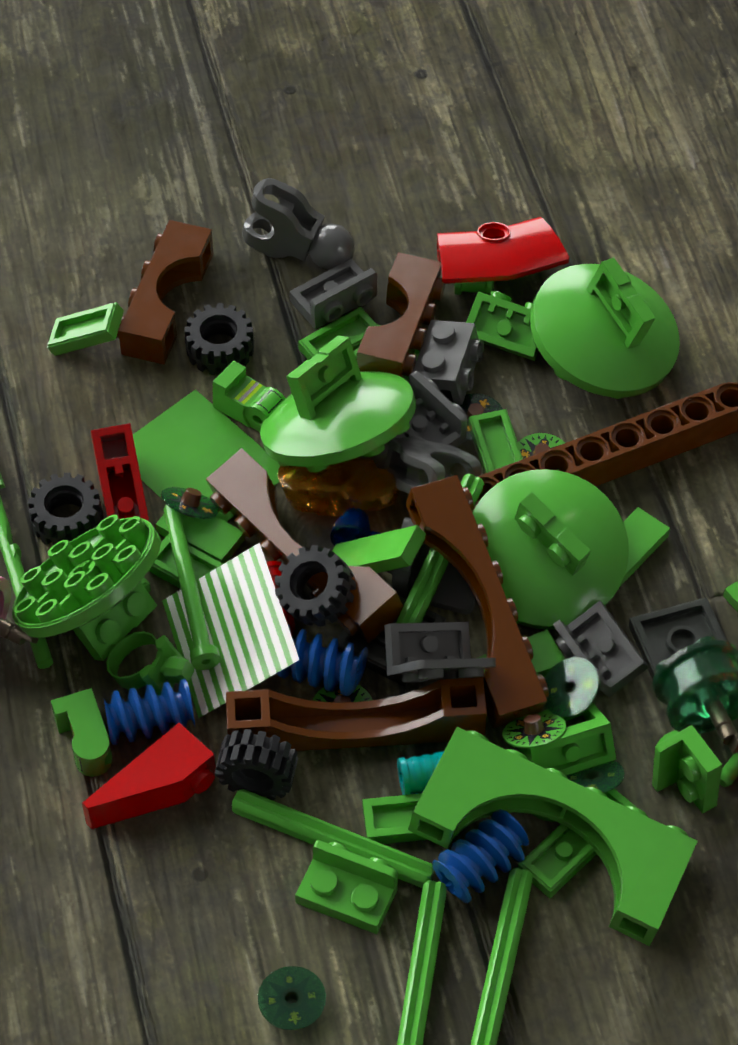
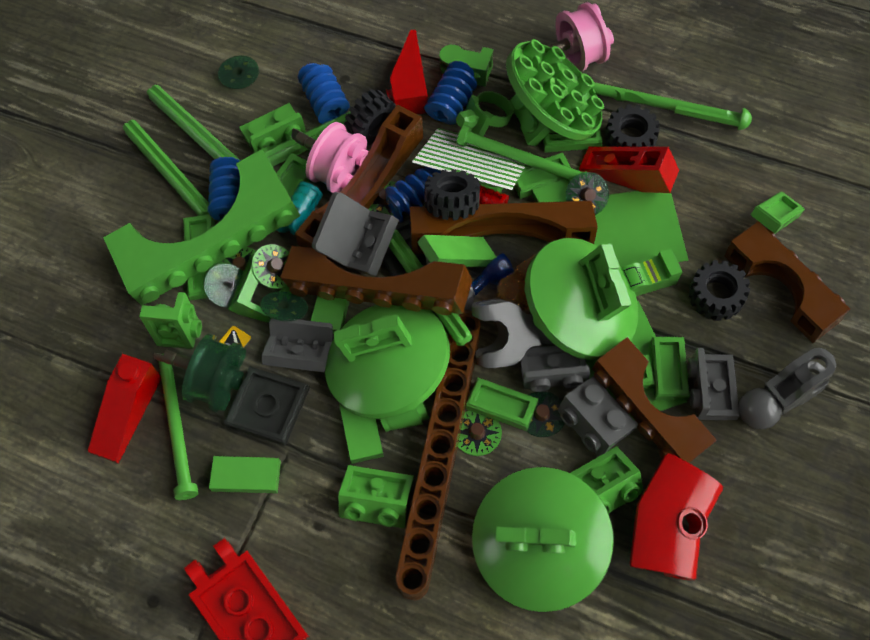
camera: 130 degrees right, 10 degrees up
none -> yellow sticker [216,326,251,358]
none -> bright pink wheel [291,122,369,193]
none -> blue piece [297,63,350,125]
none -> bright green bracket [338,465,414,528]

